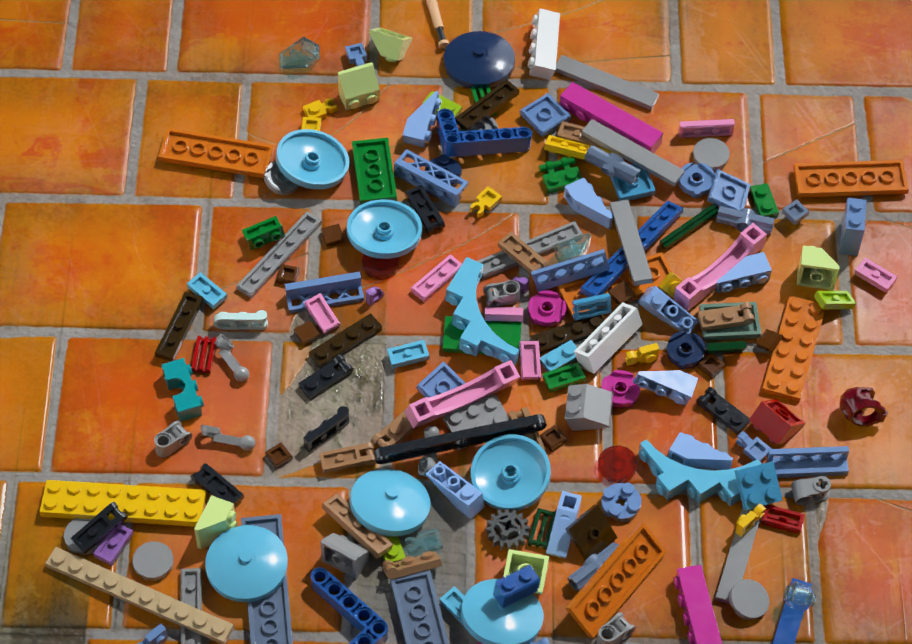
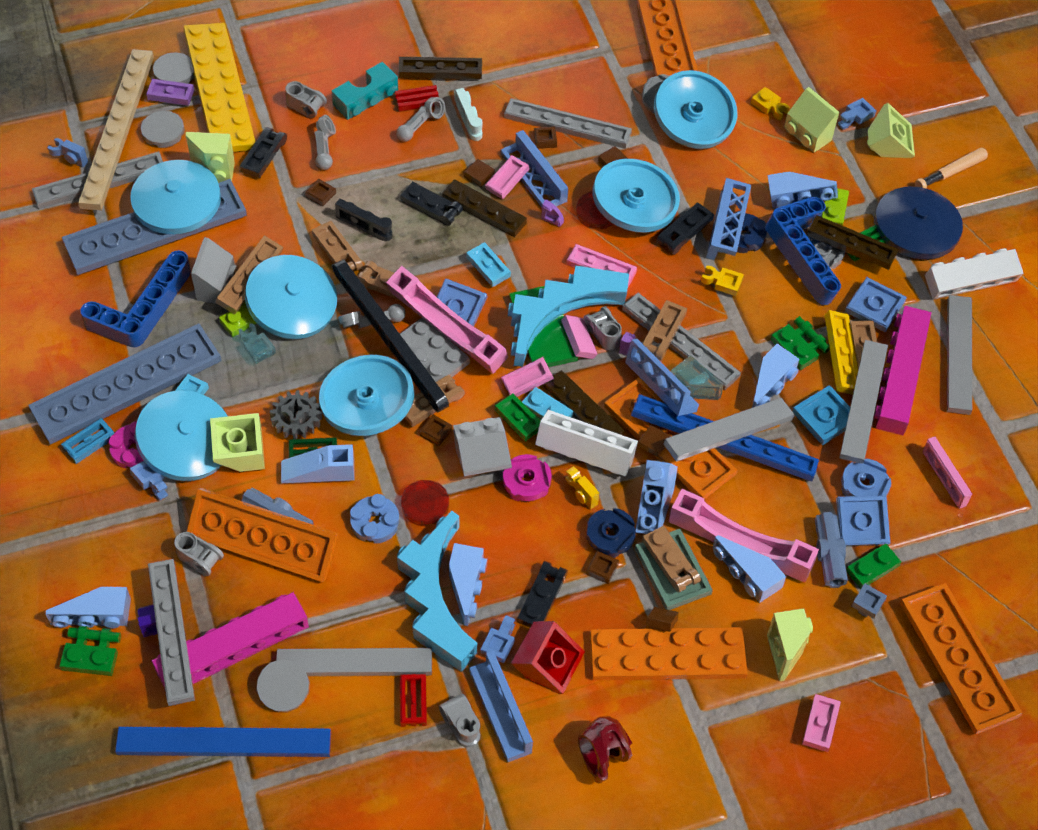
camera: 70 degrees right, 0 degrees up
black plate [71,502,128,554] -> none
medium azure plate [187,272,227,309] -> none
green bracket [242,216,285,250] -> none
clear light blue slope [279,36,320,69] -> none
yellow plate [301,117,321,131] -> none
green plate [352,138,397,205] -> none
medium nougat plate [382,551,442,579] -> none
light blue slope [426,461,485,519] -> none
blue brick [493,565,540,608] -> none
dark pink plate [528,290,566,327] -> none
dark brown plate [565,505,618,560] -> none
dark azure tile [572,293,611,320] -> none
sand blue piece [584,145,641,185] -> none
light blue slope [632,370,698,405] -> none
dark green axle [659,204,719,249] -> none
yellow plate [659,271,683,298] -> none
light grey tile [693,138,730,171] -> none
dark green tile [705,341,746,354] -> none
dark azure plate [735,462,783,510] -> none
yellow plate [735,504,766,537] -> none
clear light blue head [783,582,816,611] -> none
lime plate [814,291,856,310] -> none
medium blue brick [839,198,866,256] -> none

